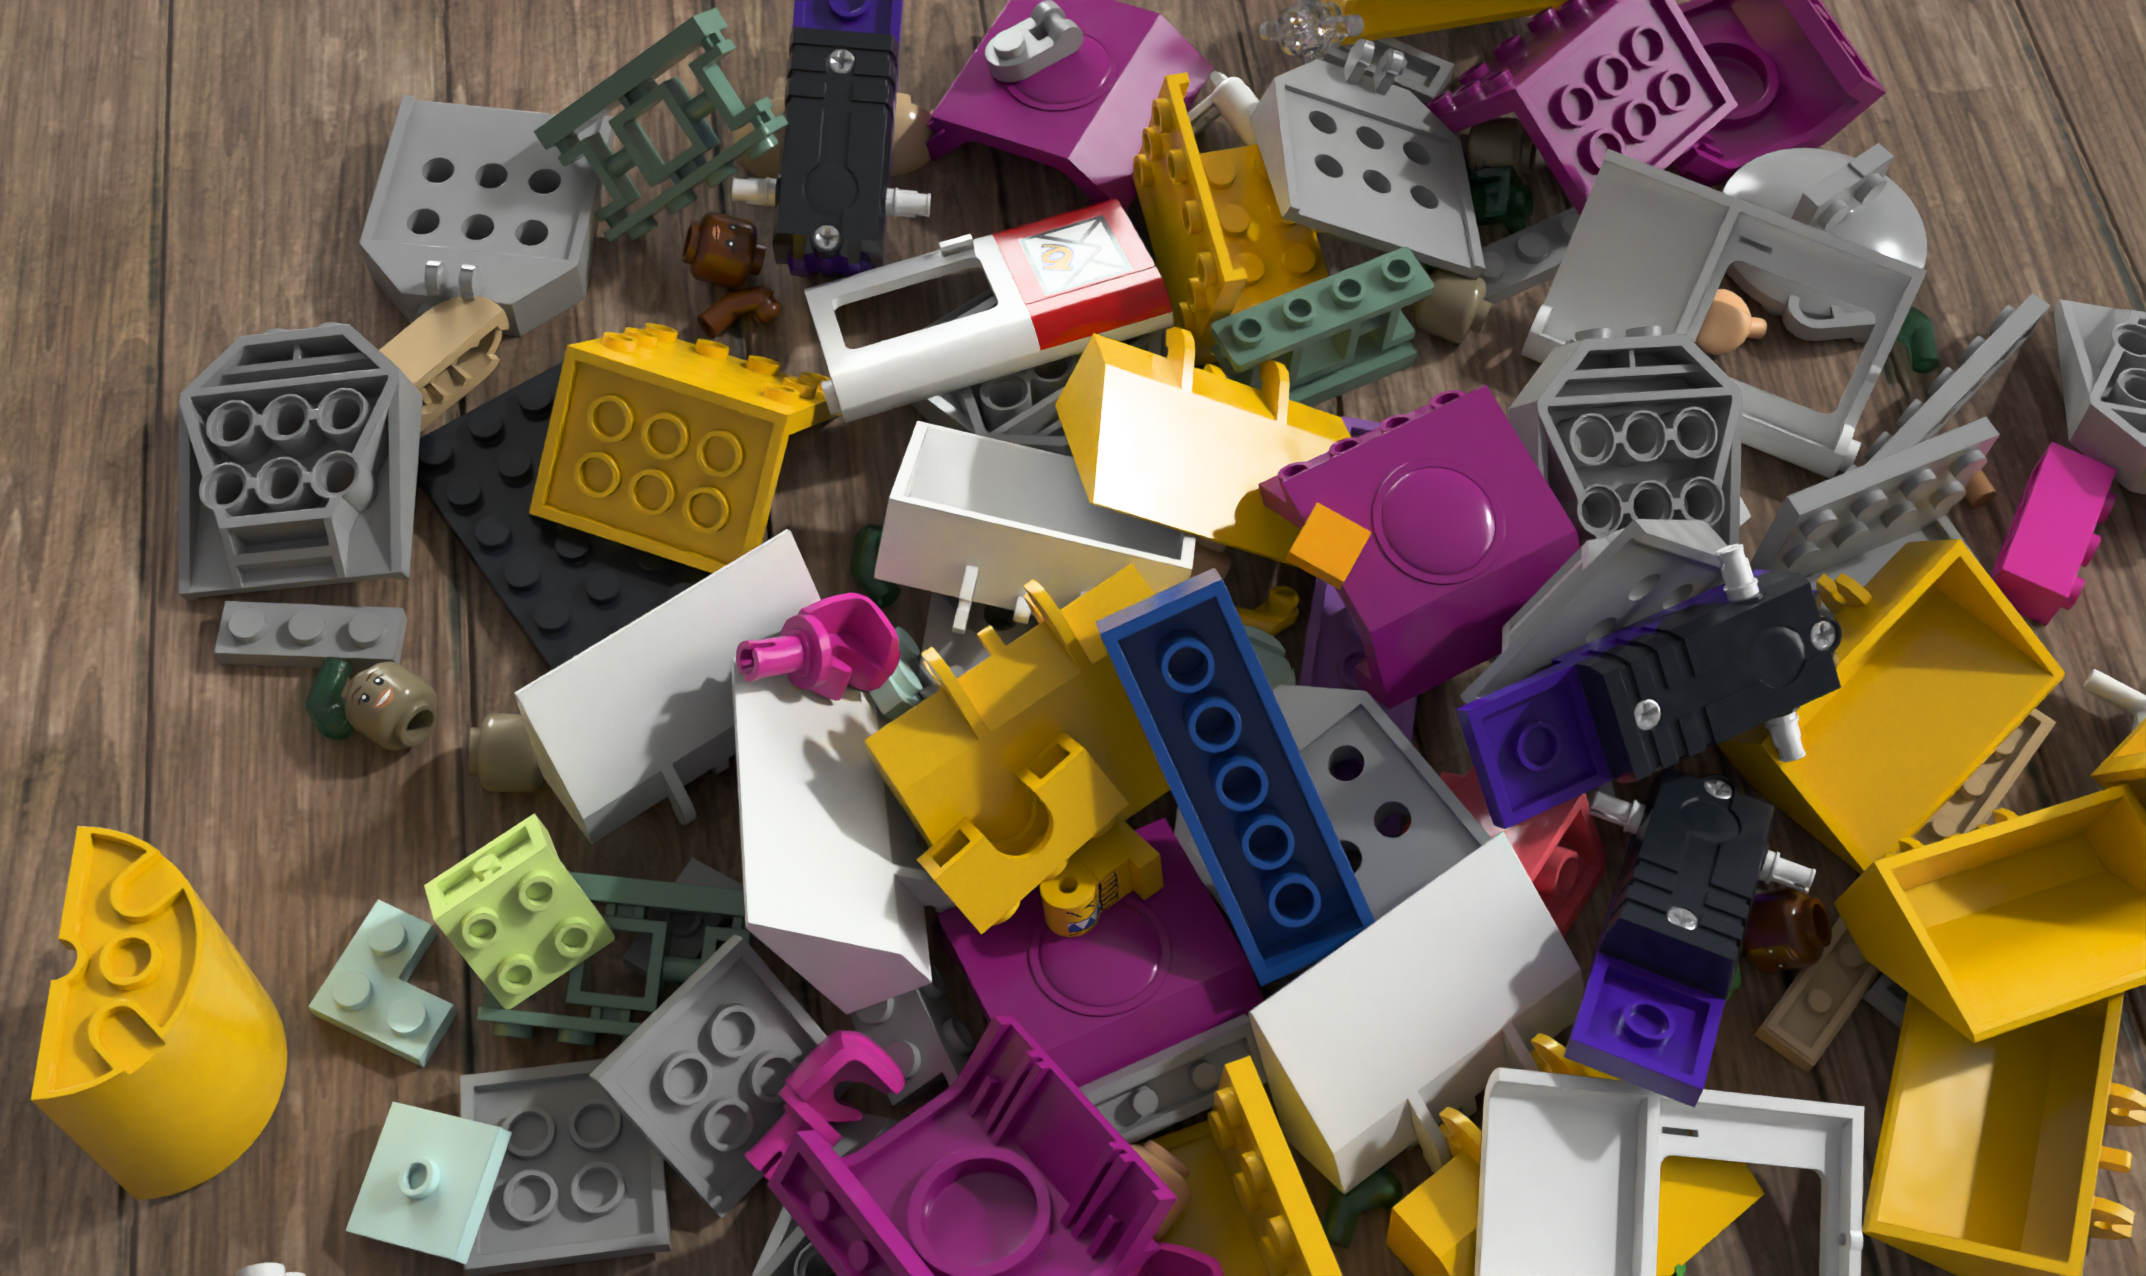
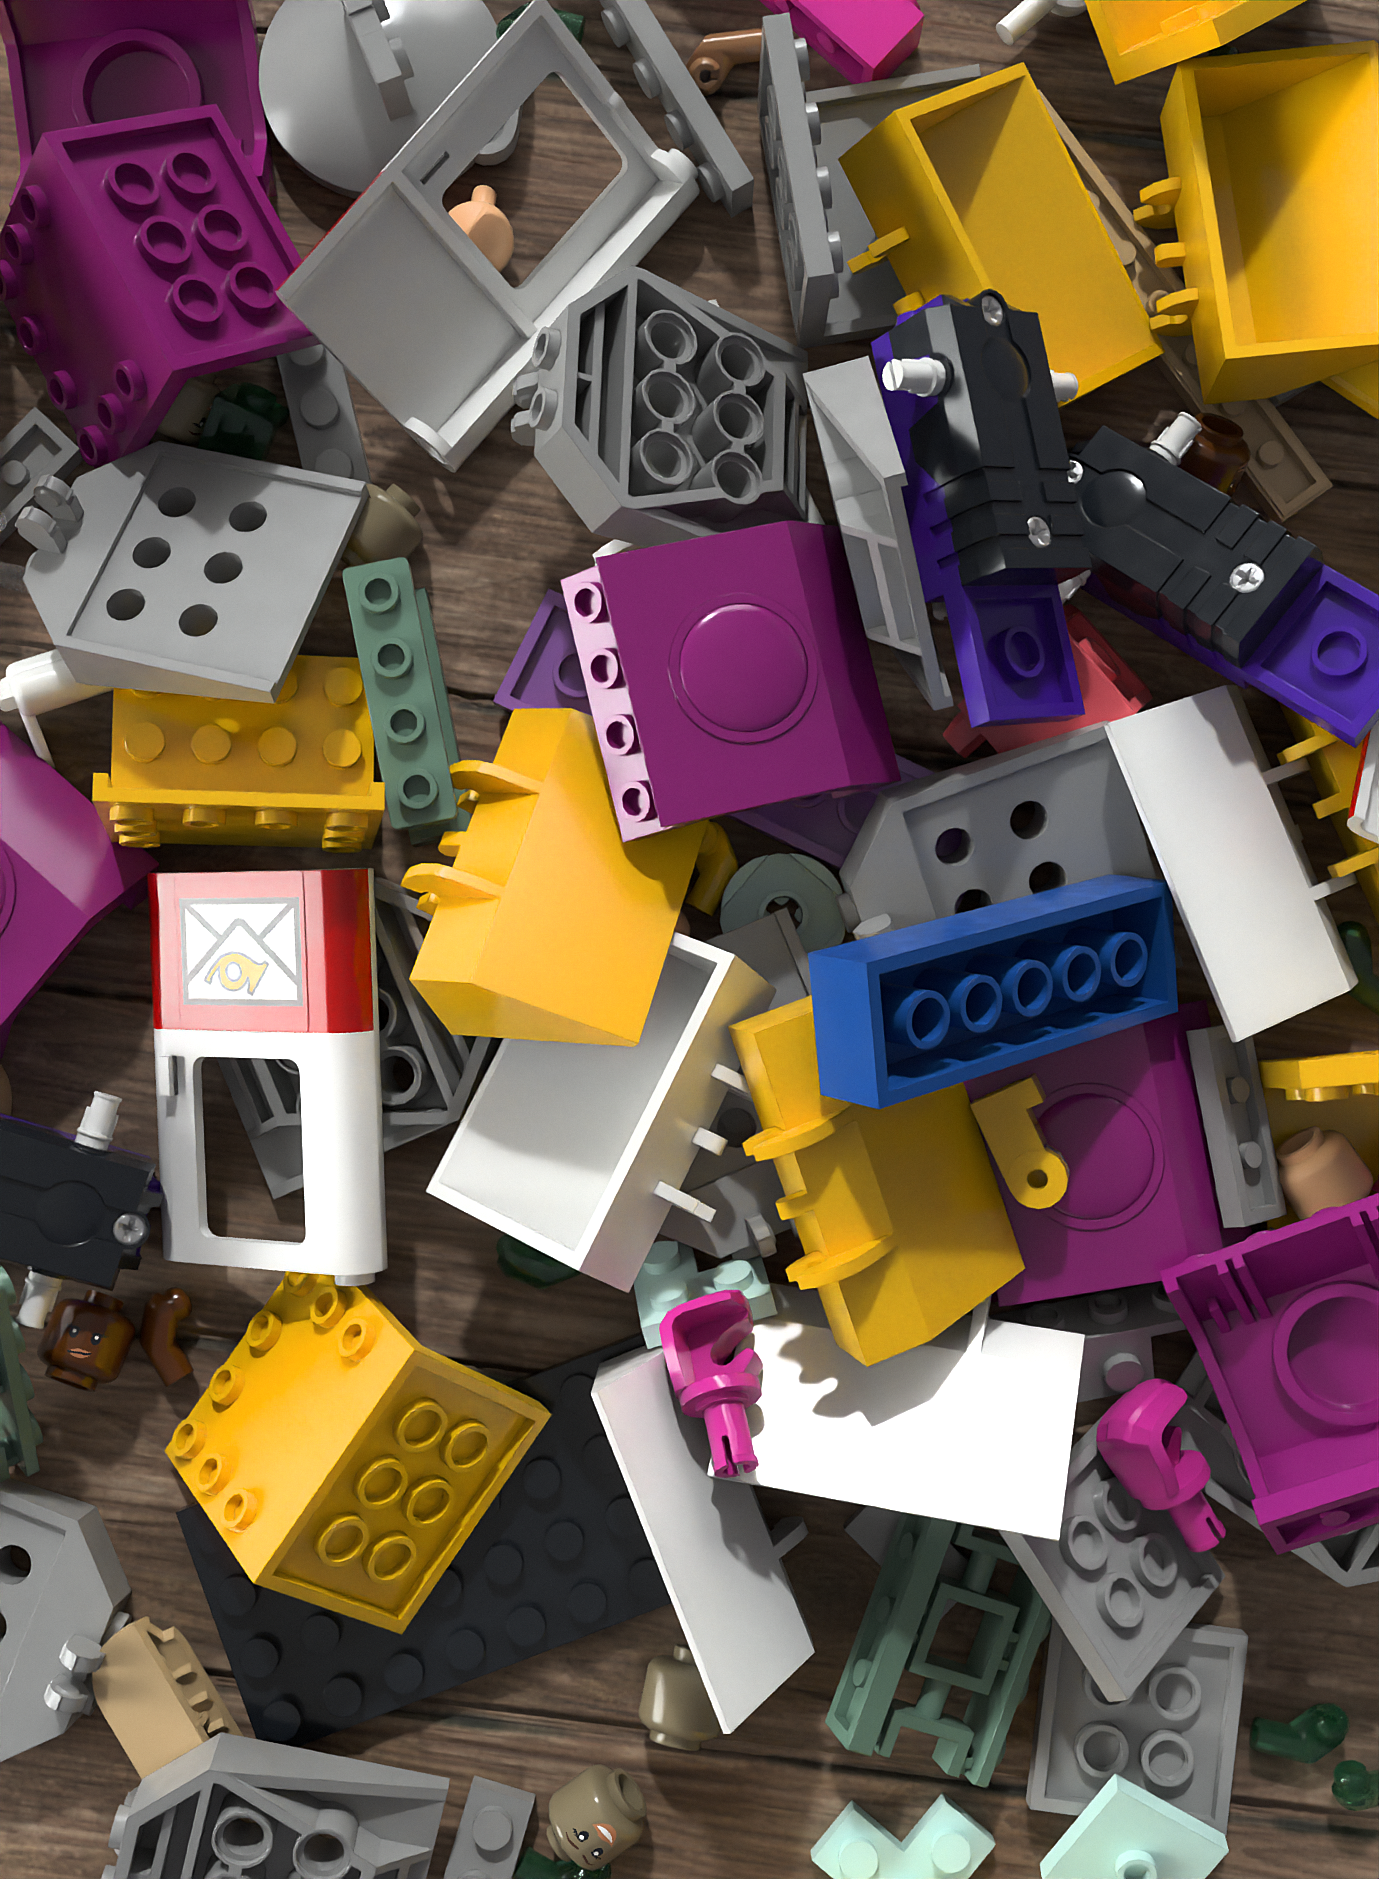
camera: 65 degrees left, 25 degrees up
yellowish green bracket [424,813,615,1009] -> none
yellow arch [917,731,1130,935] -> none
light orange tile [1285,502,1372,590] -> none

